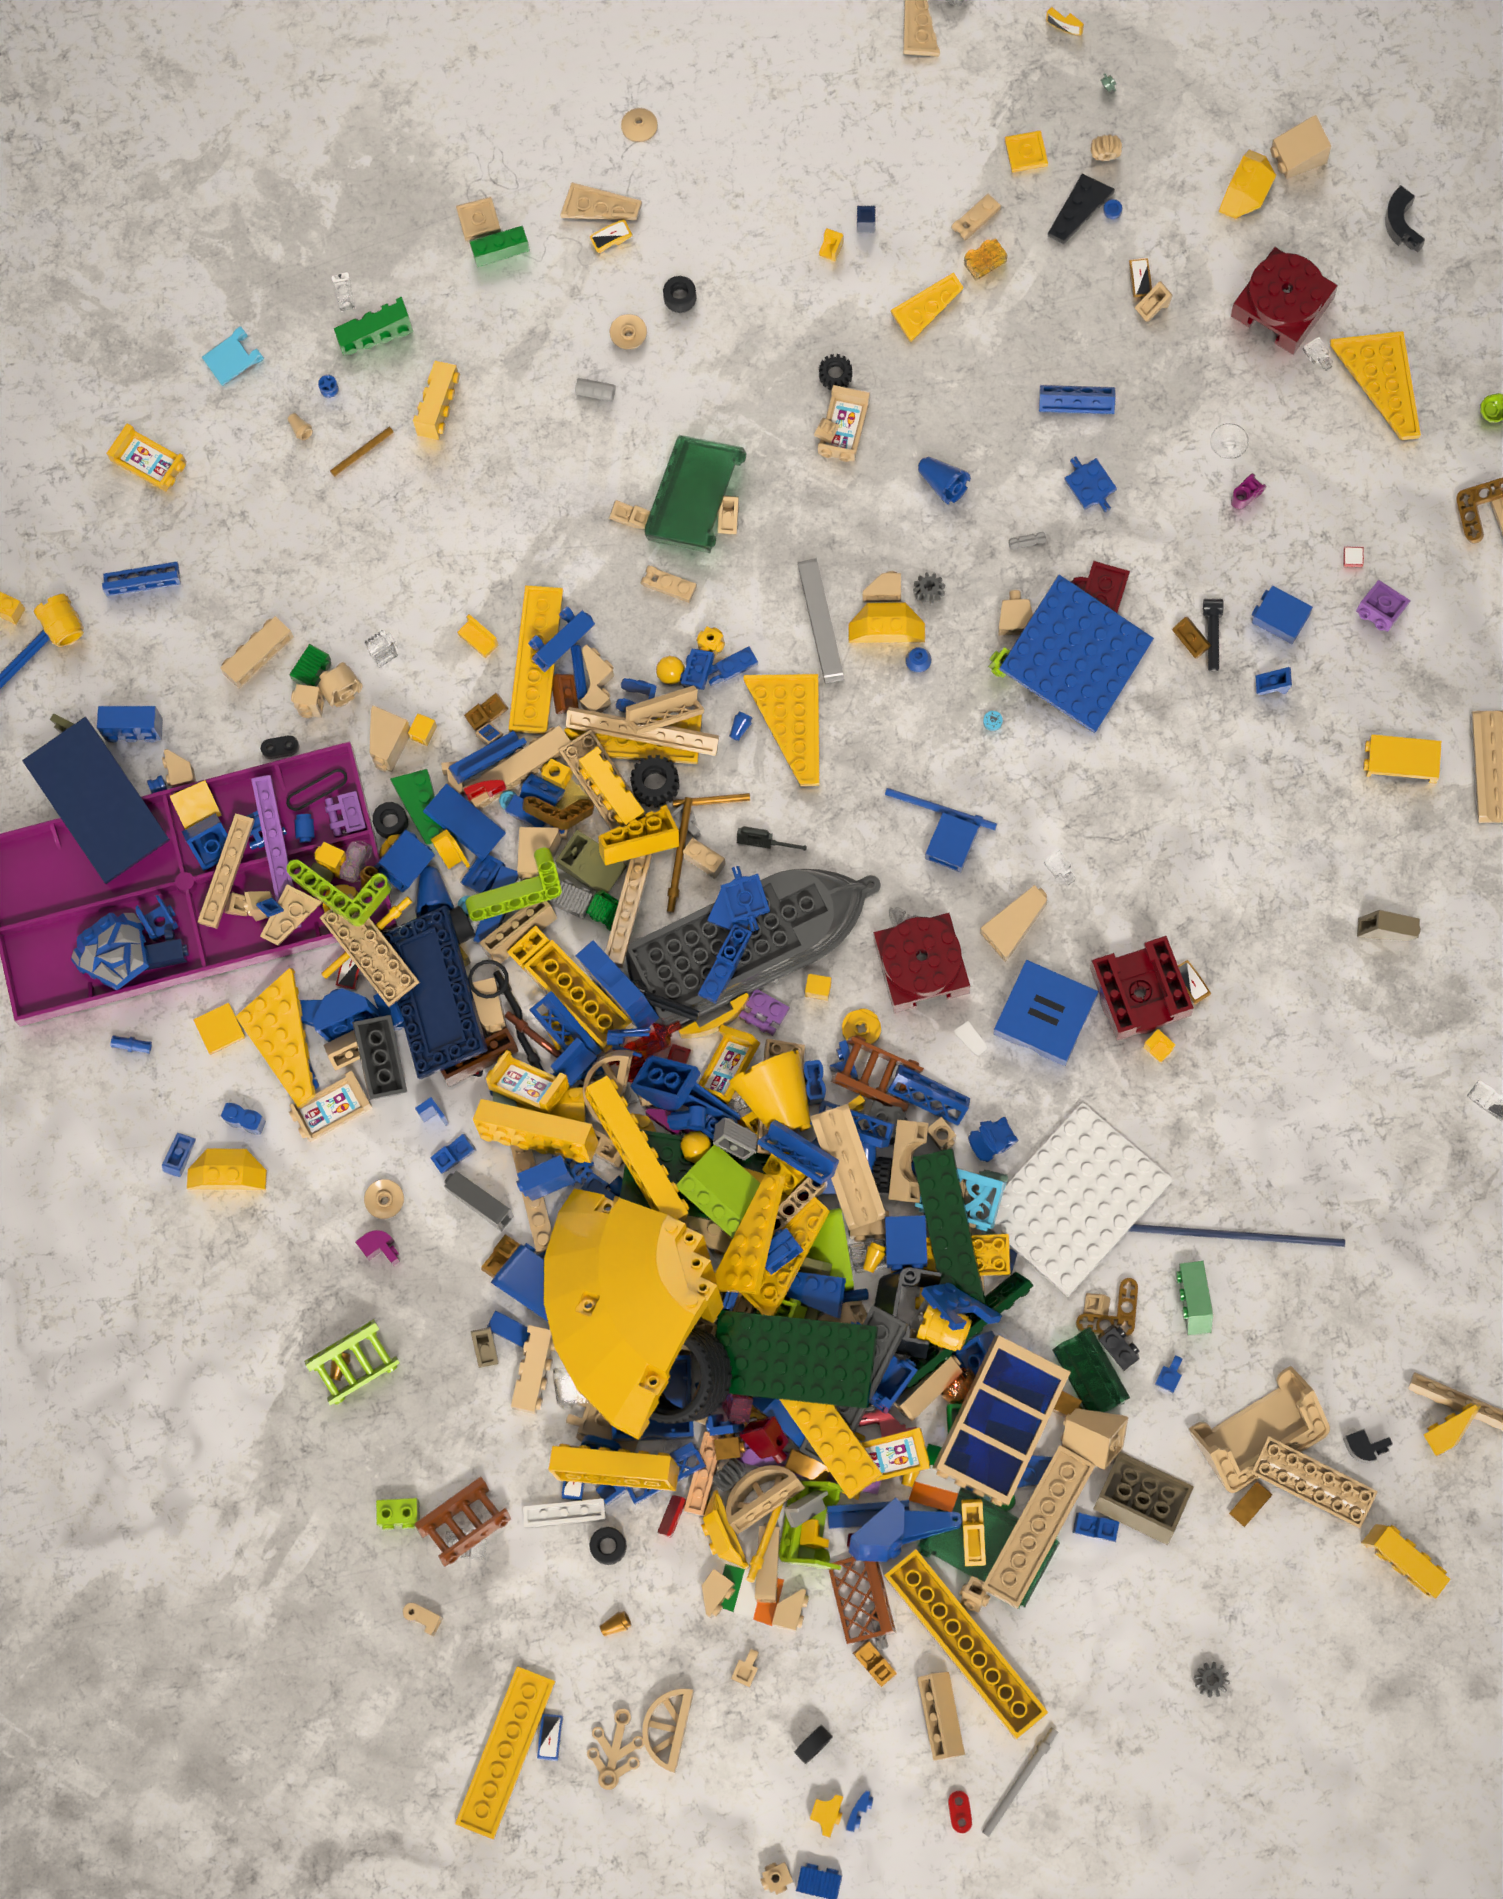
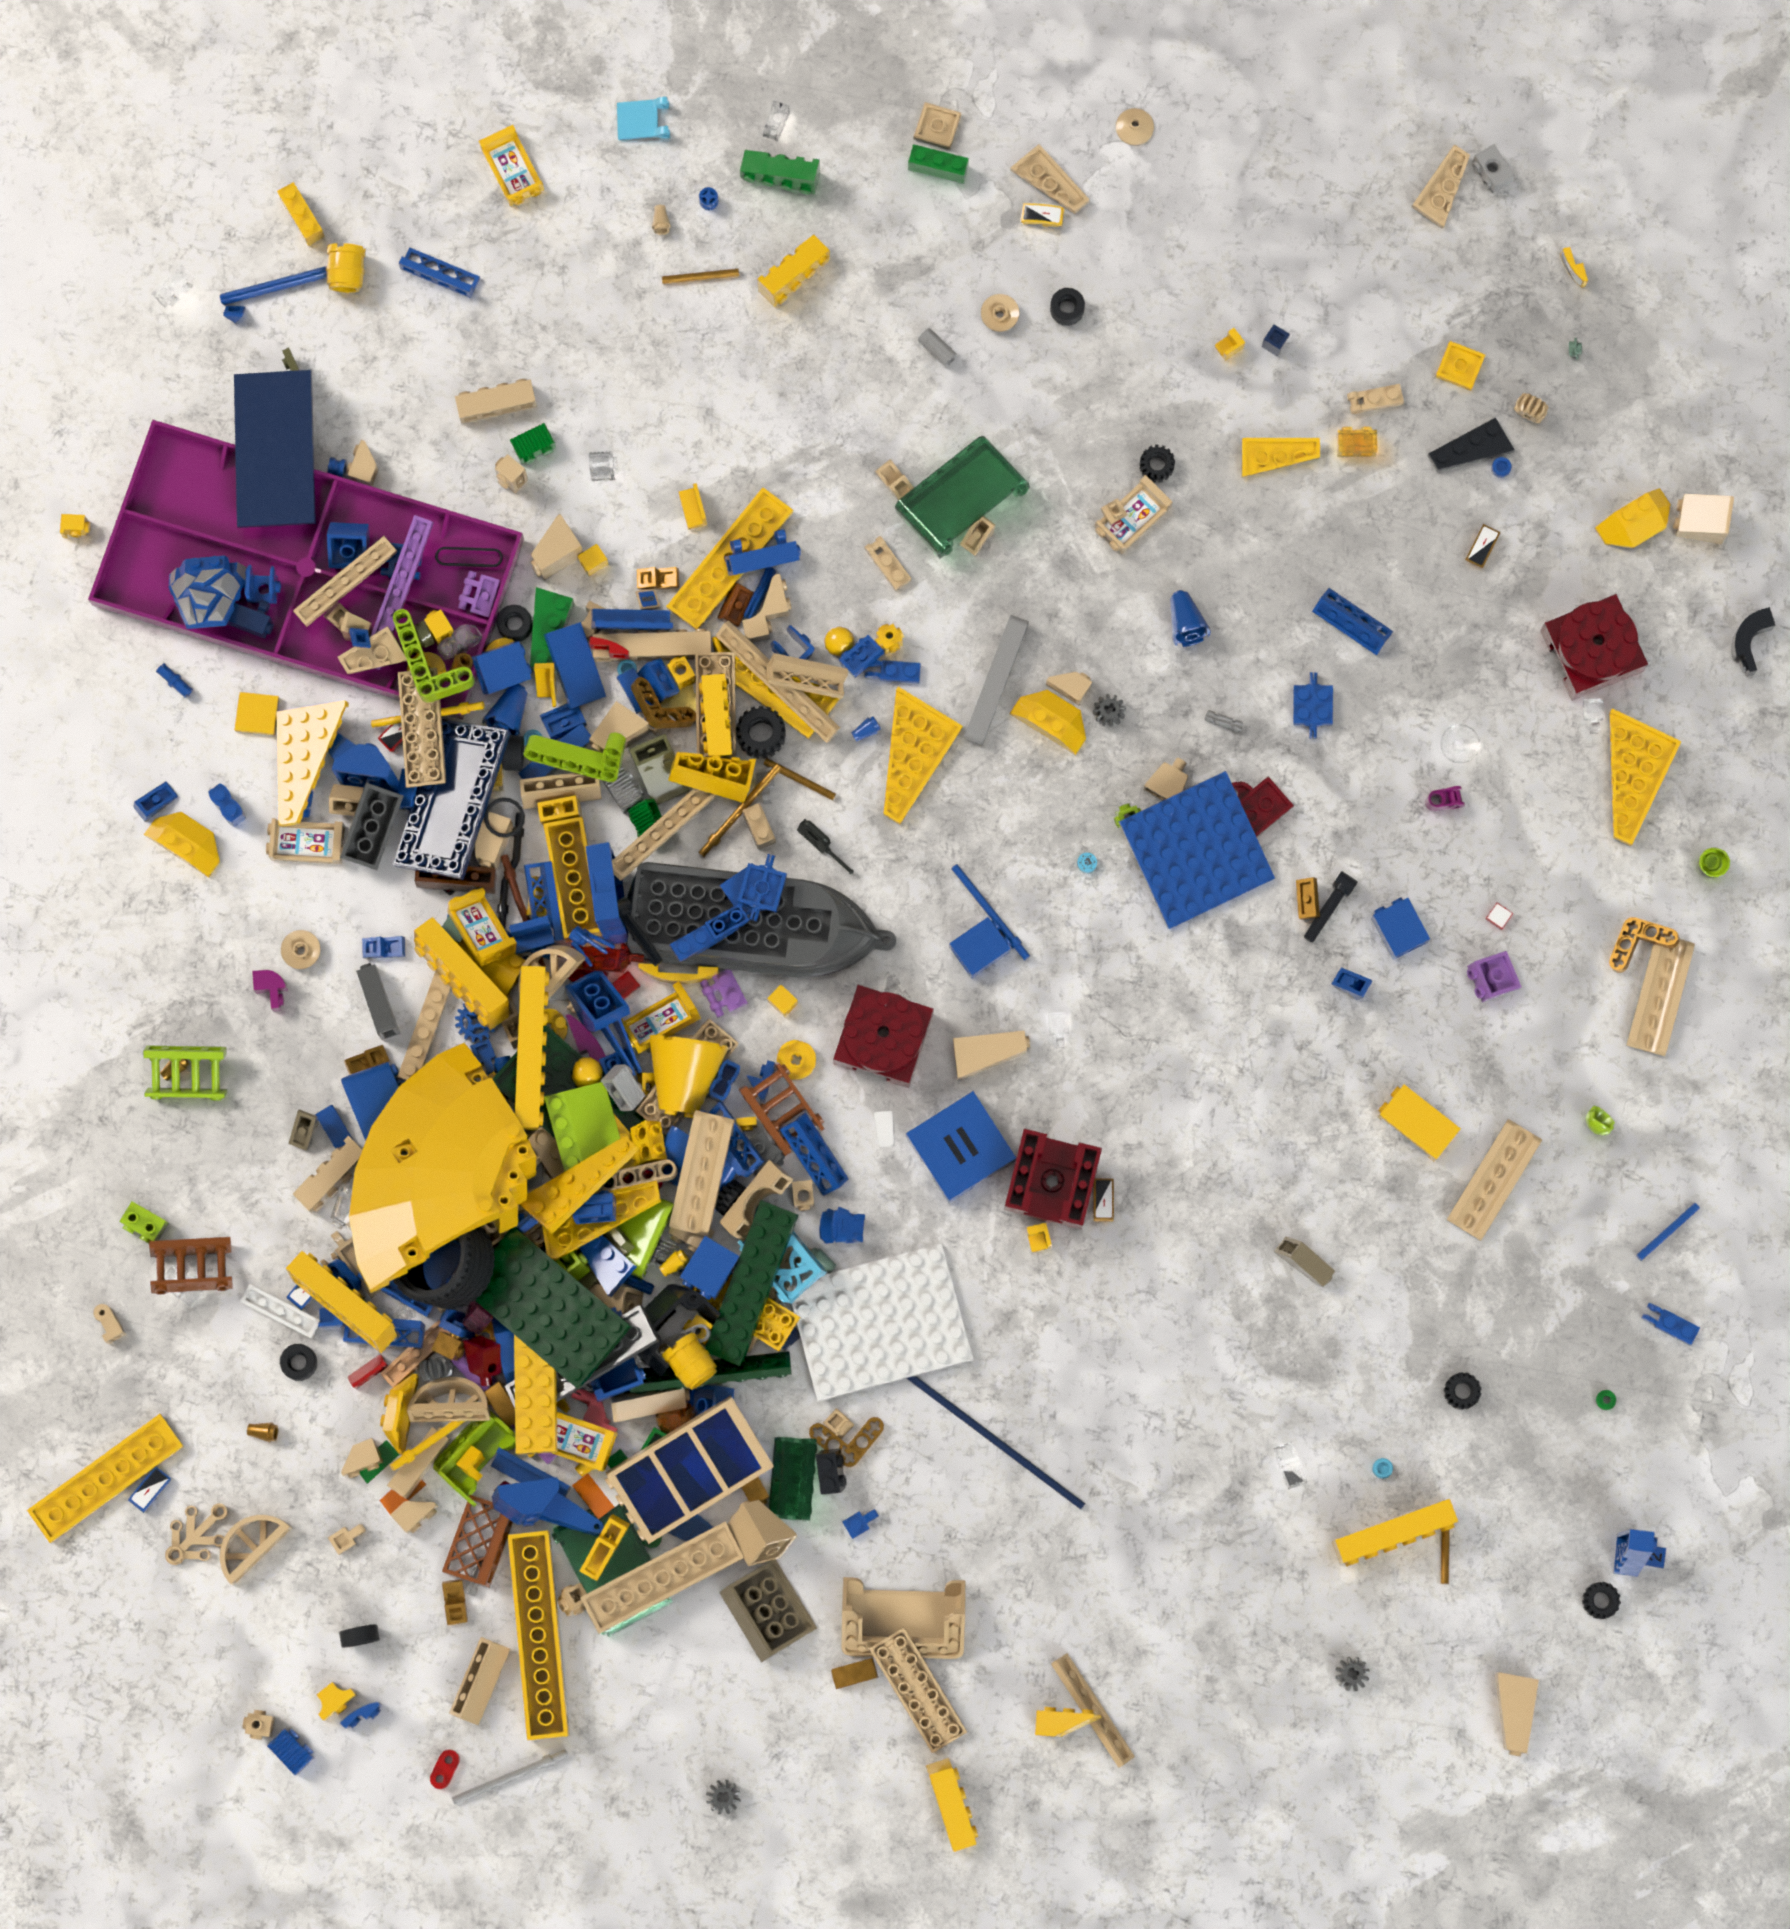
camera: 25 degrees right, 5 degrees up
blue brick [97,706,163,743] -> none
yellow tile [170,780,221,830] -> none
black plate [260,735,300,759] -> none
blue brick [294,814,315,843] -> none
tan brick [318,662,363,708] -> none
panel [415,1097,449,1126] -> none
blue brick [516,1155,576,1201] -> none
blue piece [667,1106,707,1131] -> none
blue fence [757,1120,839,1185] -> none
light grey panel [784,1490,828,1527] -> none
blue cone [905,647,932,672] -> none
blue wing [921,1283,1002,1331] -> none
blue slope [1072,1513,1119,1542] -> none
tan slope [1135,281,1173,321] -> none
wedge [1176,1261,1213,1335] -> none
black brick [1343,1429,1393,1463] -> none

